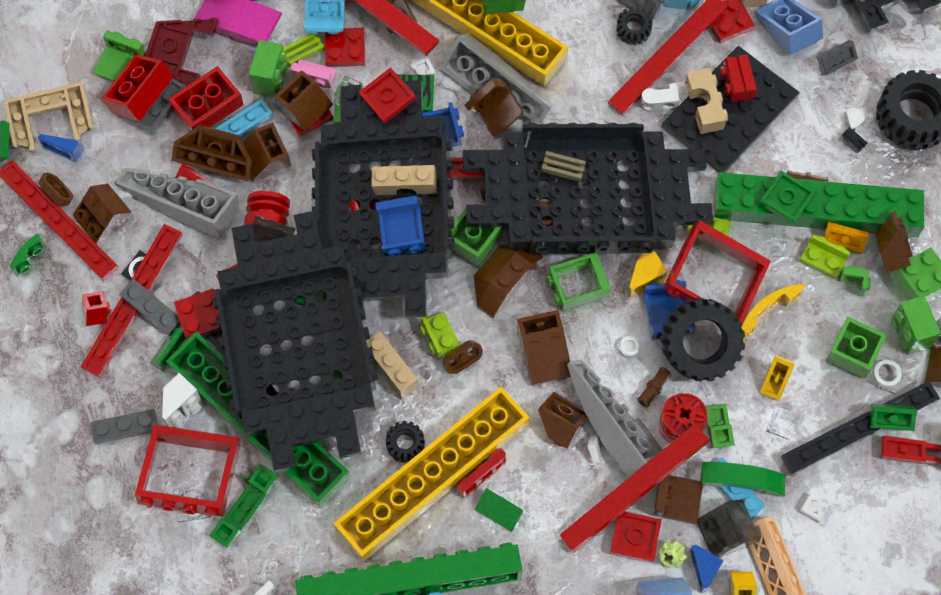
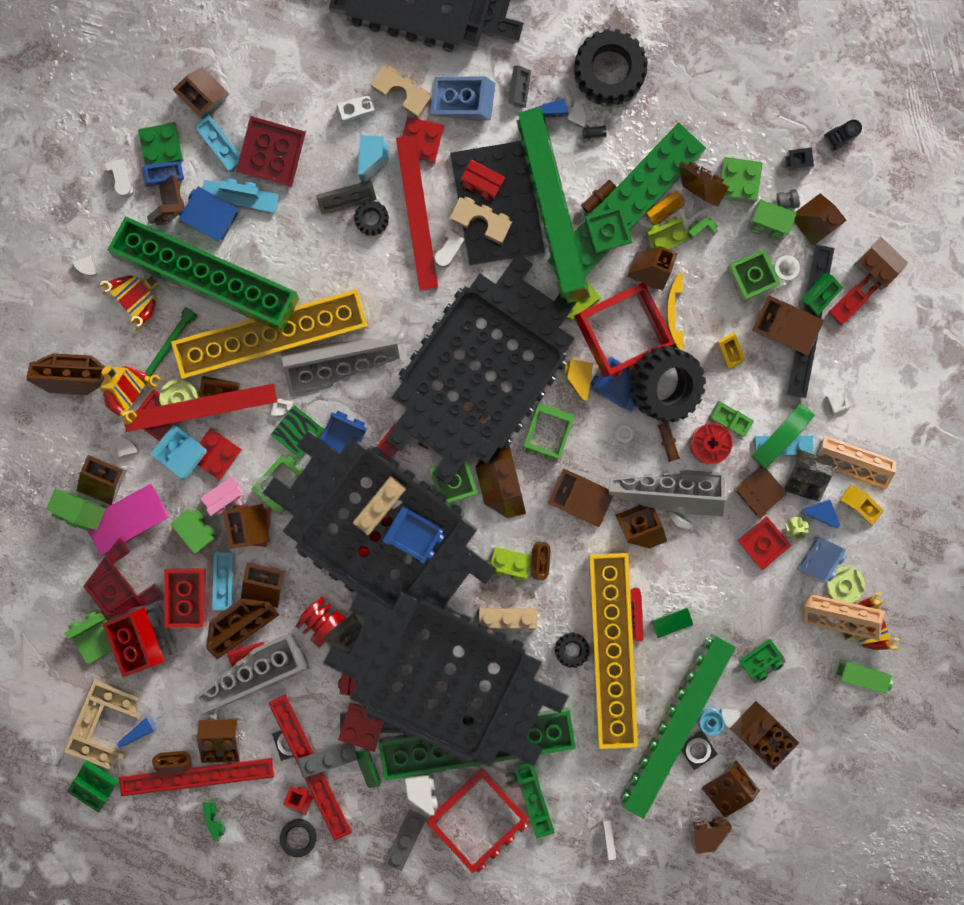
camera: 55 degrees left, 20 degrees up
lime tile [283,34,325,67] -> none
red plate [358,67,417,124] -> none
reddish brown bracket [465,79,523,136] -> none
dark tan tile [541,151,586,182] -> none
red tile [560,424,710,553] -> none
none -> black tyre [280,819,317,857]
none -> green brick [516,107,591,303]
none -> blue slope [532,99,569,117]
none -> reddish brown slope [627,246,678,291]
none -> reddish brown slope [752,295,824,356]

